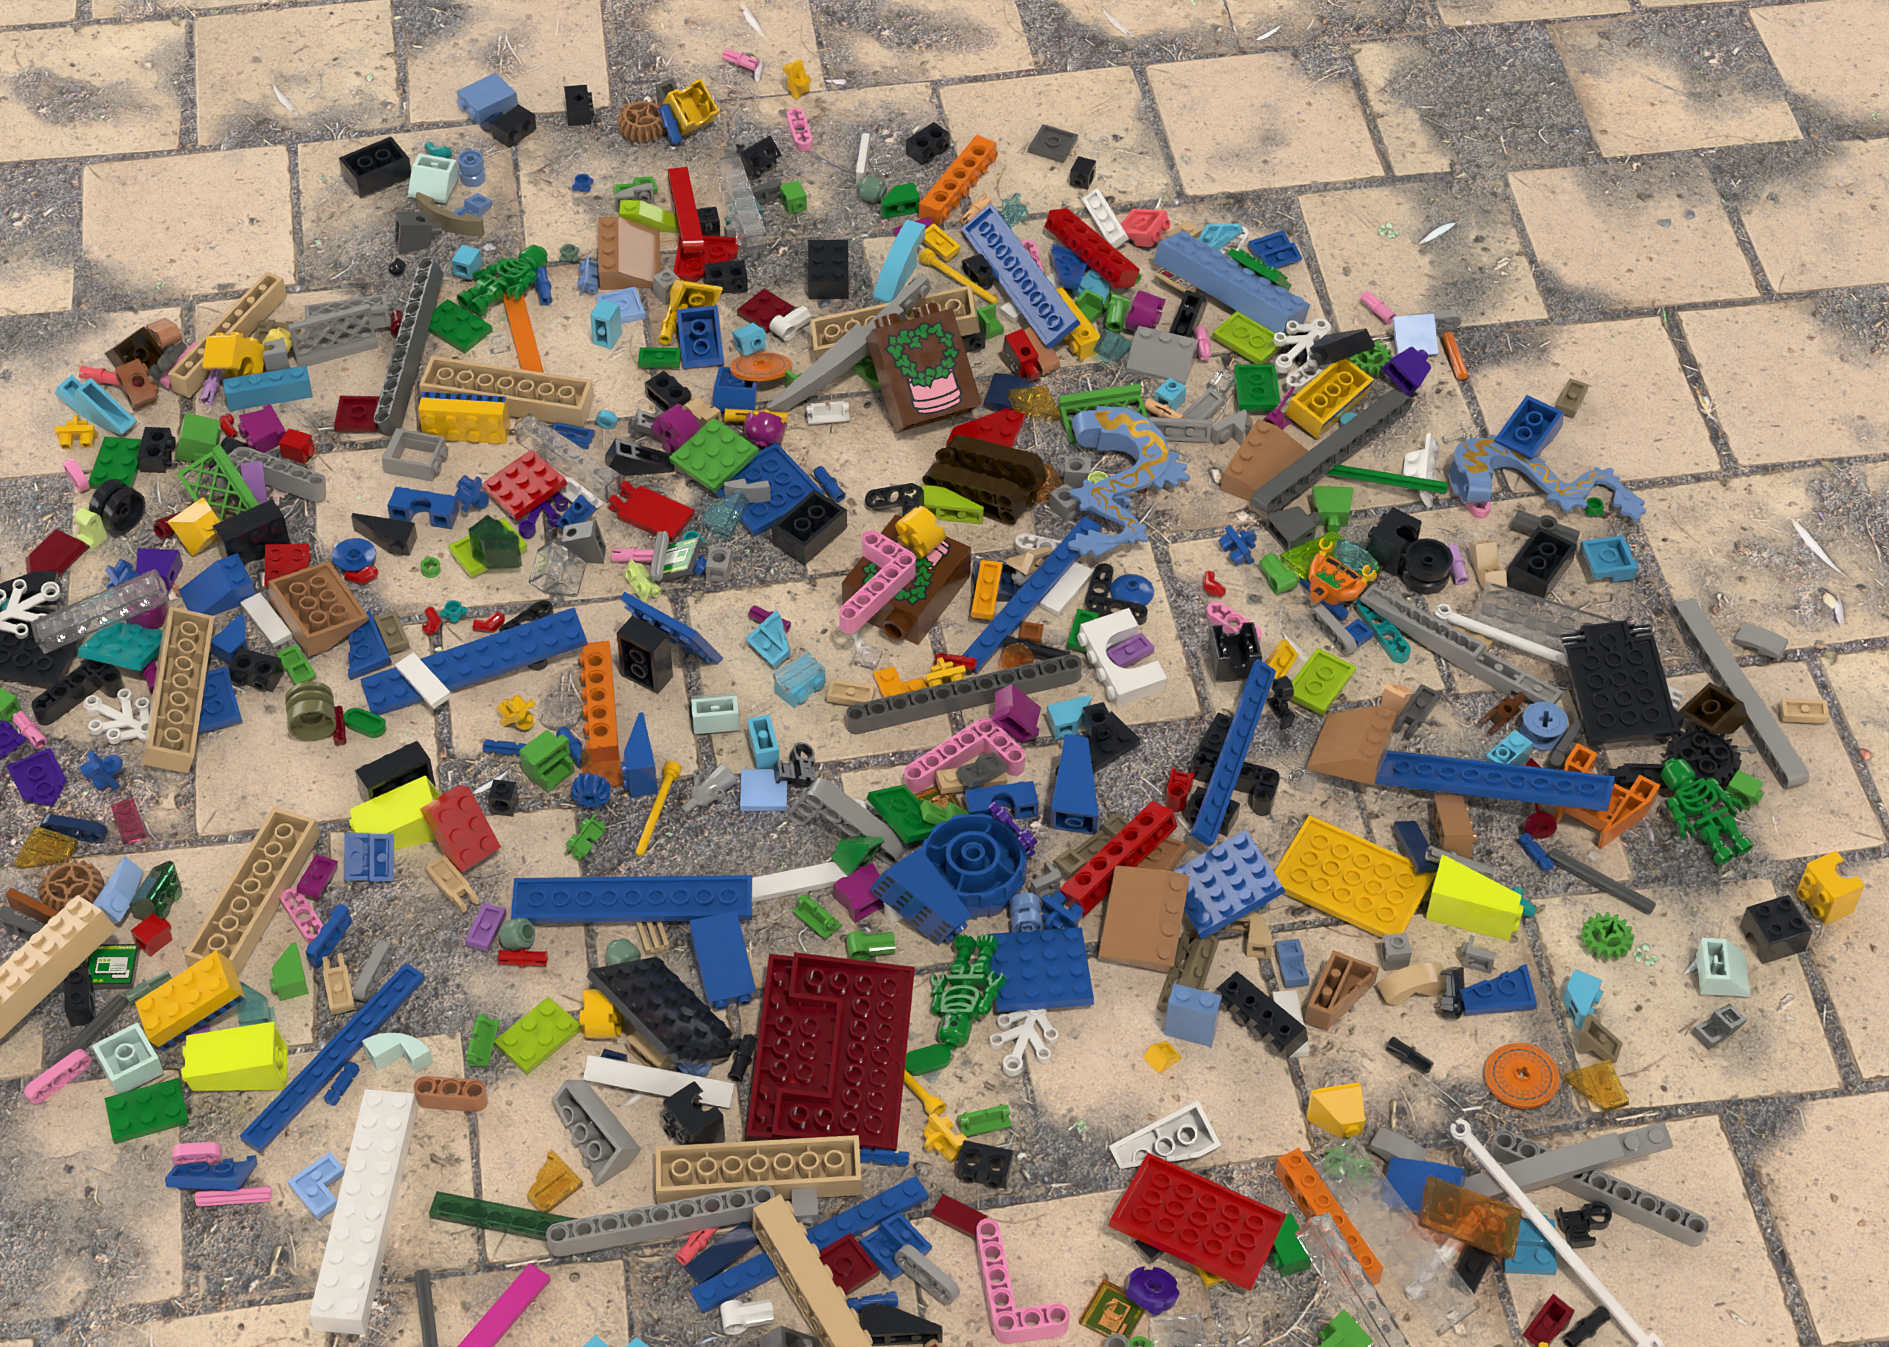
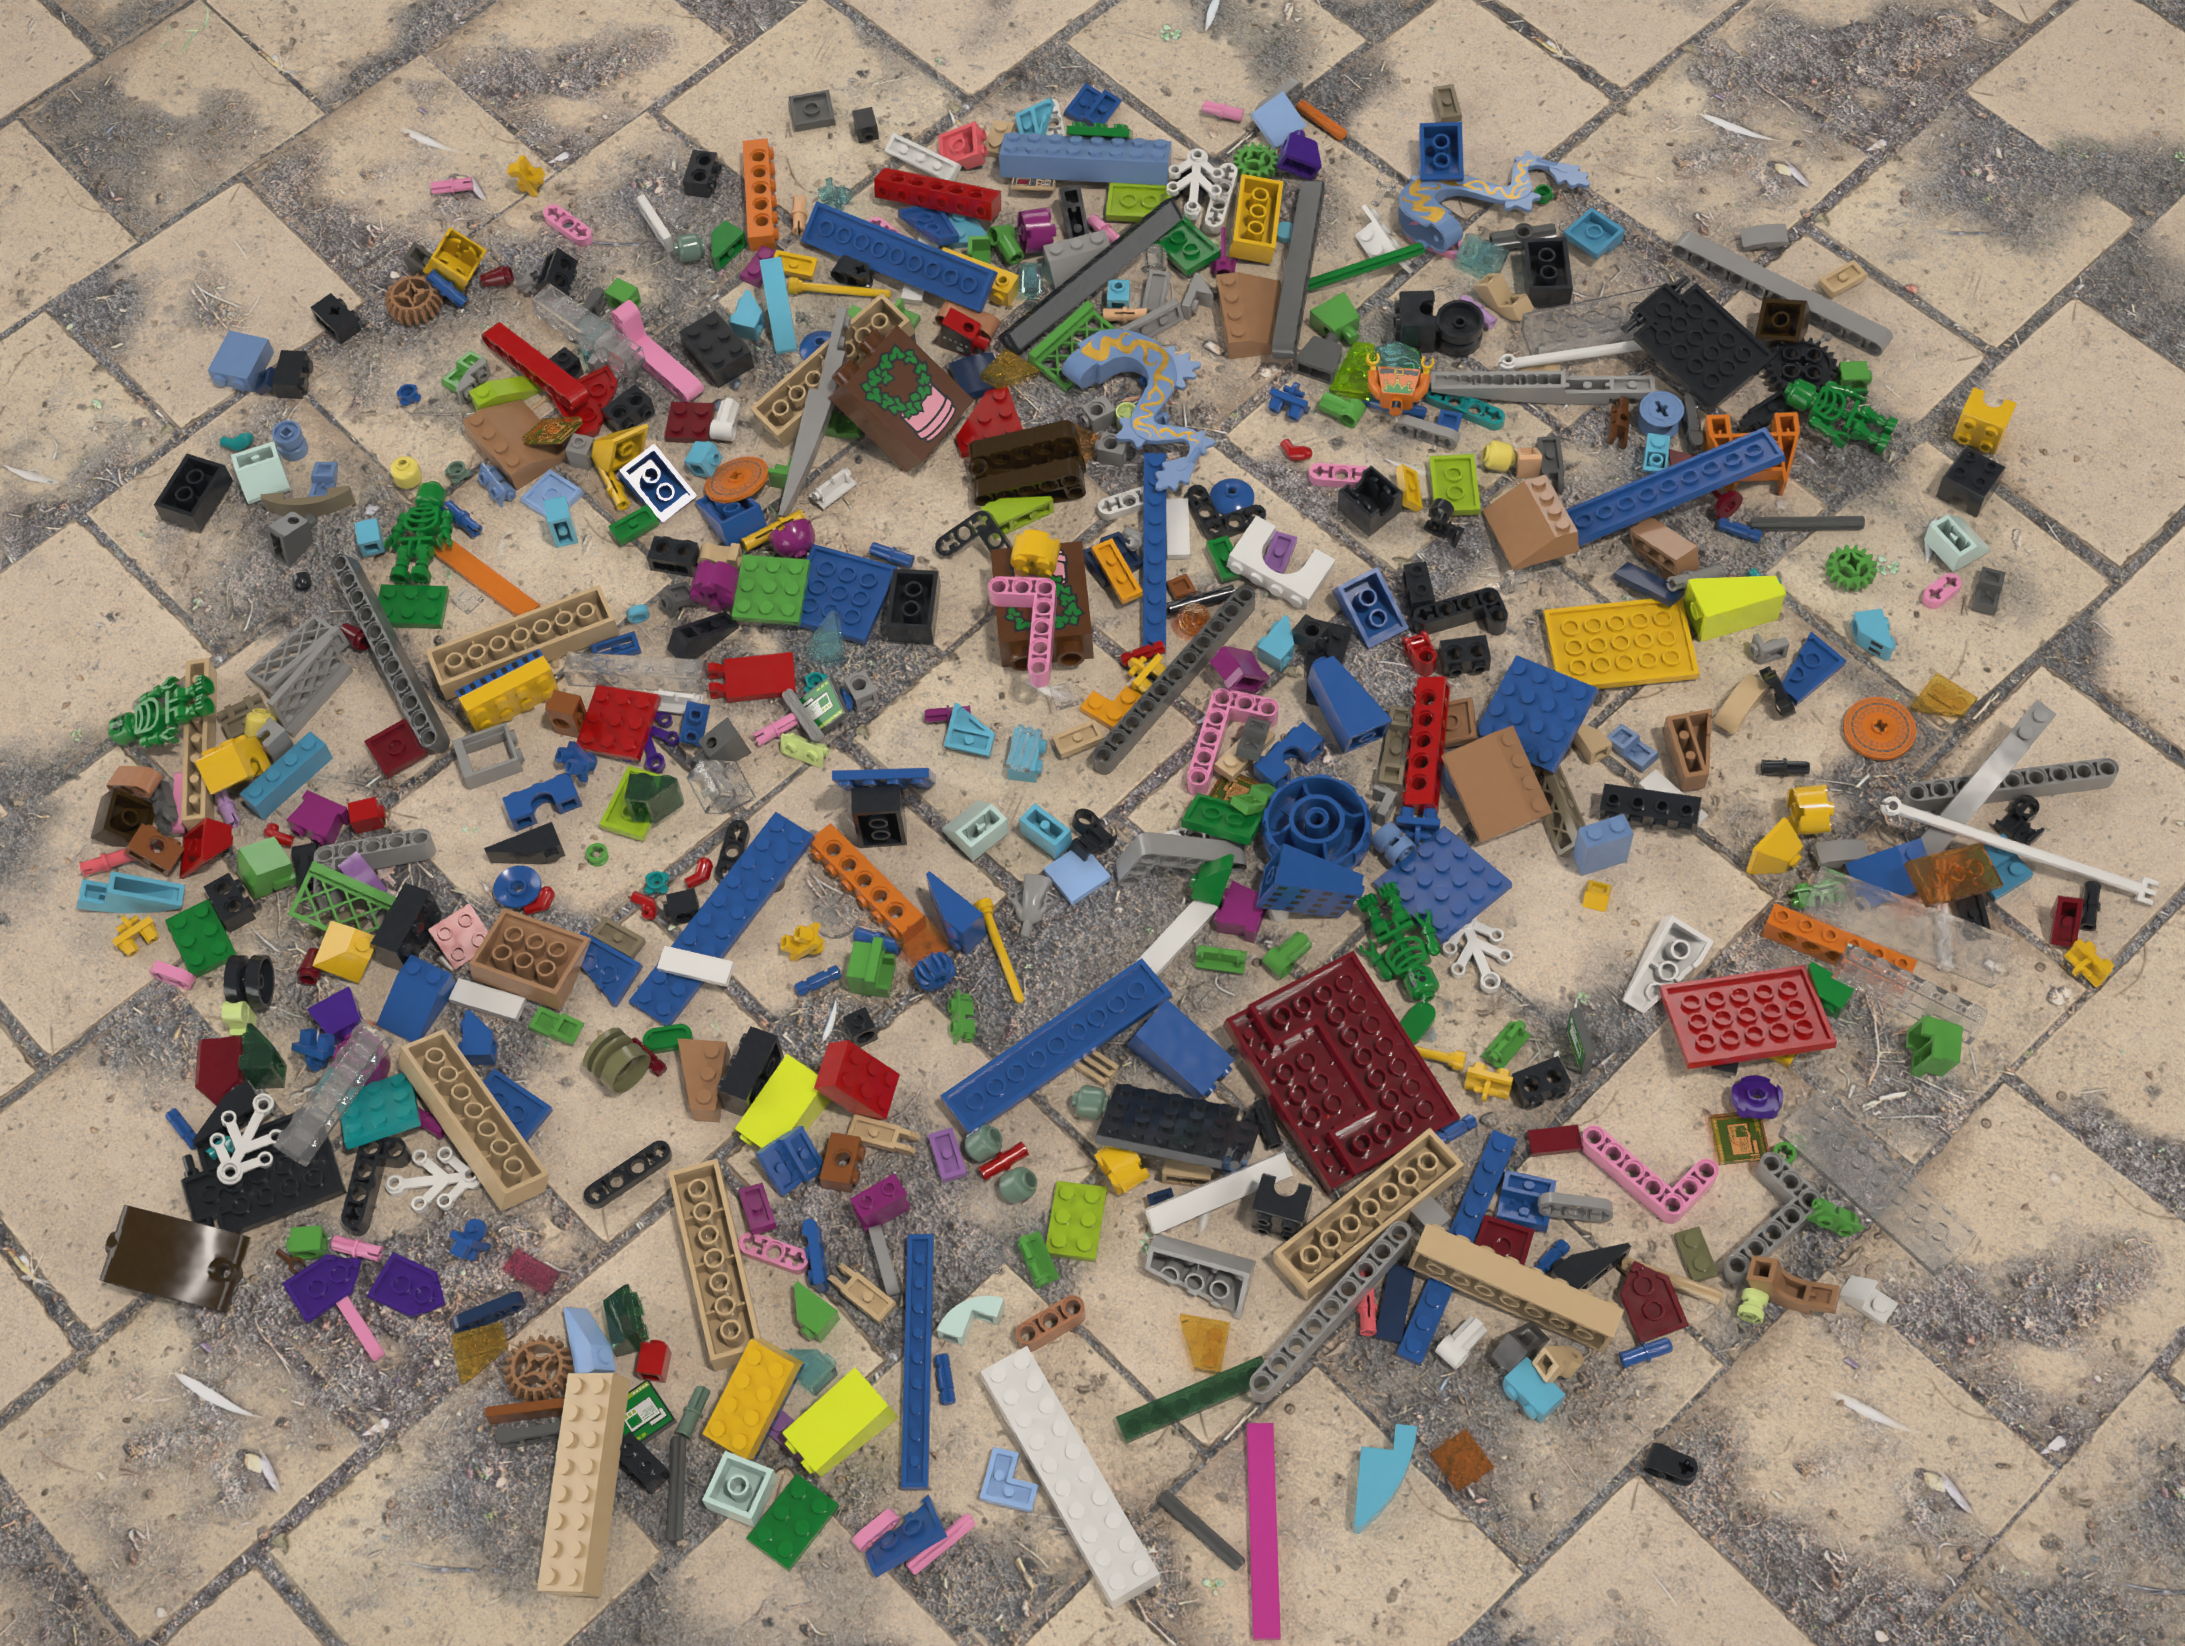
camera: 30 degrees left, 10 degrees up
bright pink beam [24,1049,92,1104] -> none
black brick [228,648,284,692] -> none
light grey slope [724,478,771,503] -> none
dark purple plant [987,801,1038,858] -> none
tan panel [1006,546,1054,575] -> none
blue plate [1191,659,1276,847] -> none
black slope [1310,328,1375,365] -> none
light grey brick [1380,933,1412,971] -> none
dark tan slope [1578,1014,1623,1064] -> none
none -> green piece [108,674,215,748]
none -> red slope [179,817,233,879]
none -> clear green slope [239,1023,287,1089]
none -> light yellow head [390,456,422,489]
none -> dark red cone [480,265,514,287]
none -> clear orange tile [522,417,583,445]
none -> dark orange brick [545,690,587,738]
none -> black beam [584,1140,672,1209]
none -> bright pink beam [611,300,704,402]
none -> black brick [663,888,700,926]
none -> medium nougat wedge [677,1038,731,1123]
none -> medium azure slope [729,290,765,341]
none -> dark orange brick [820,1132,866,1193]
none -> magenta hips [850,1173,911,1234]
none -> beam [998,197,1184,356]
none -> sand green head [999,1167,1037,1203]
none -> blue slope [1332,567,1409,649]
none -> clear light blue brick [1456,233,1510,275]
none -> light yellow head [1481,440,1516,472]
none -> tile [1566,1008,1595,1075]
none -> yellow brick [1787,784,1834,835]
none -> bright pink beam [1922,573,1962,609]

